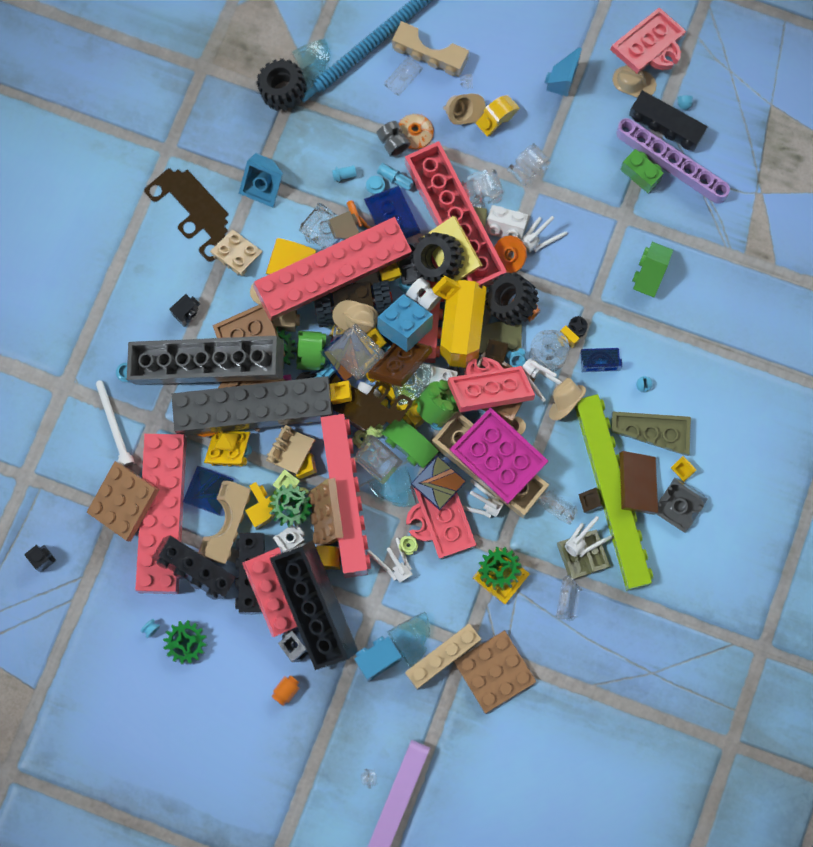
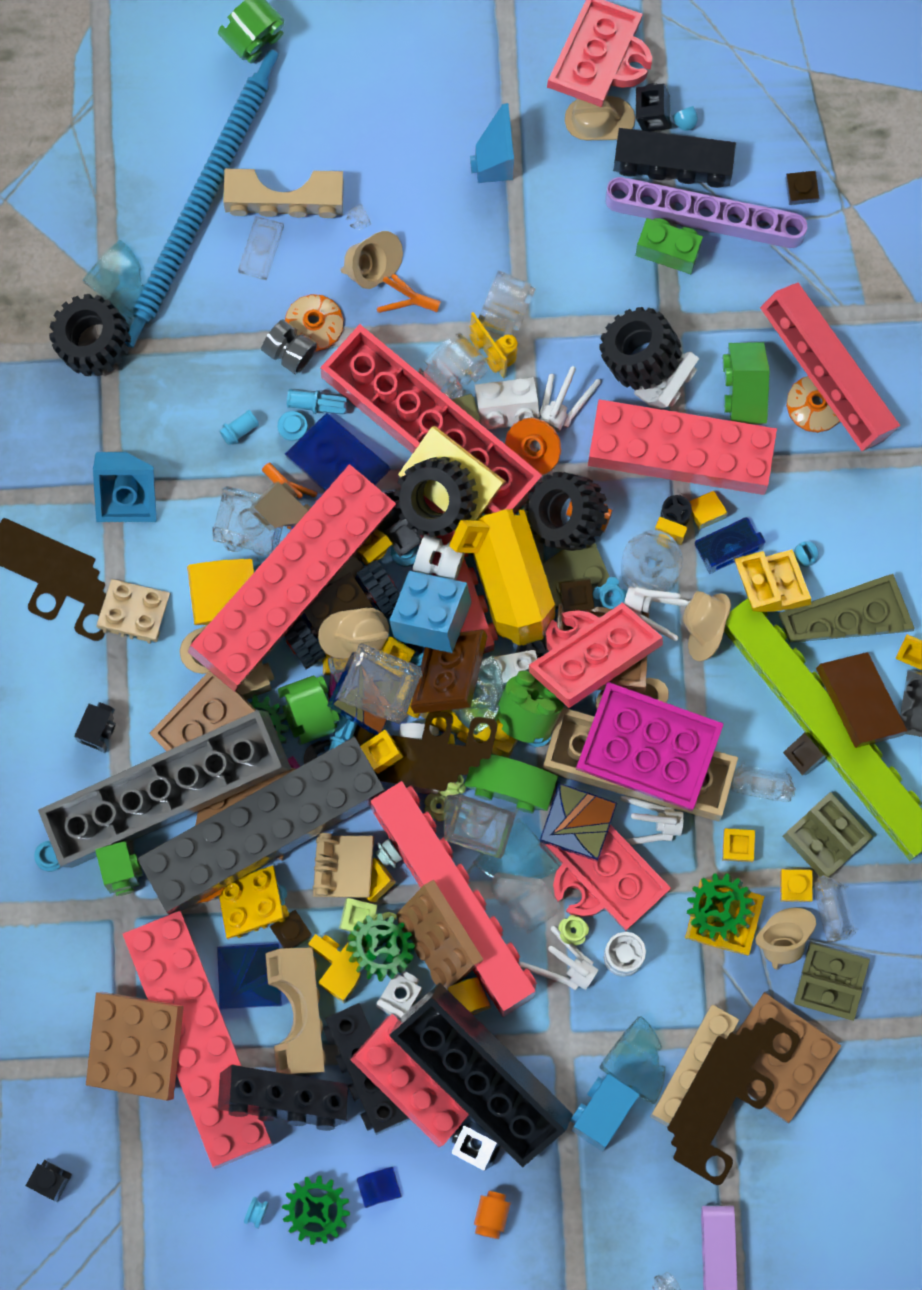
camera: 25 degrees left, 0 degrees up
white piece [96,380,135,467] -> none
yellow slope [215,432,239,451] -> none
yellow brick [475,95,520,137] -> none
white plant [565,516,612,557] -> none
none -> bright green brick [95,841,143,896]
none -> dark brown plate [269,910,313,949]
none -> clear blue slope [357,1167,402,1208]
none -> light aqua plate [375,839,402,868]
none -> orange plant [376,274,441,313]
none -> yellow hinge [469,312,518,379]
none -> clear slope [491,872,560,934]
none -> coral brick [588,399,777,495]
none -> black tyre [599,307,682,390]
none -> white wheel [603,932,646,977]
none -> white bracket [634,352,699,409]
none -> black brick [636,83,672,132]
none -> dark brown piece [667,1017,800,1185]
none -> yellow slope [689,491,728,530]
none -> yellow plate [722,828,755,862]
none -> yellow slope [735,549,811,612]
none -> tan piece [755,908,817,970]
none -> coral brick [760,282,900,451]
none -> yellow plate [780,869,812,902]
none -> dark brown plate [785,171,819,205]
none -> tan dish [786,376,840,433]
none -> olive slope [794,941,870,1021]

